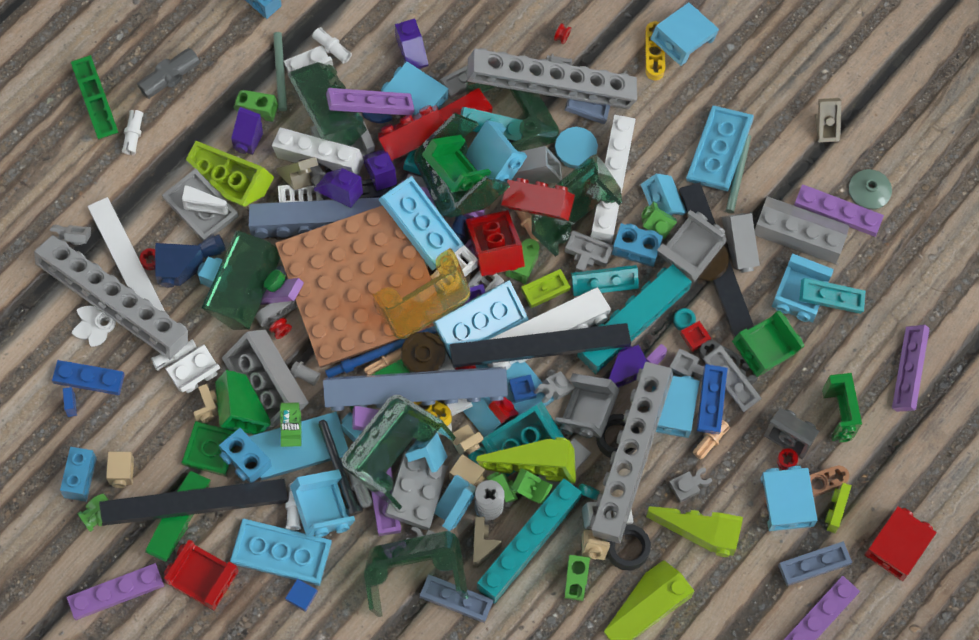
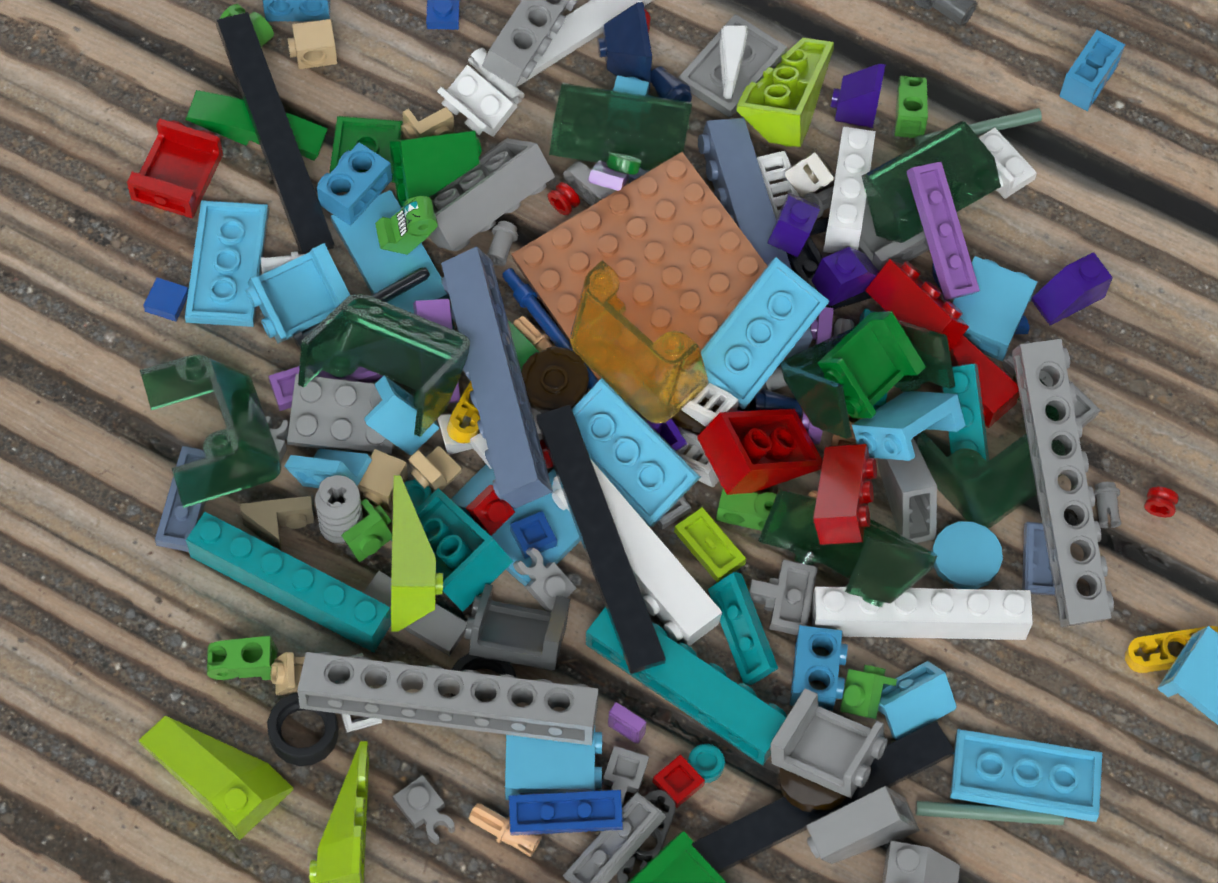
camera: 80 degrees right, 5 degrees down
medium lavender plate [67,563,164,621] -> none
white pin [312,27,352,64] -> none
bright green bracket [511,468,553,505] -> none
teal tile [578,483,601,500] -> none
dark purple slope [609,344,647,388] -> none

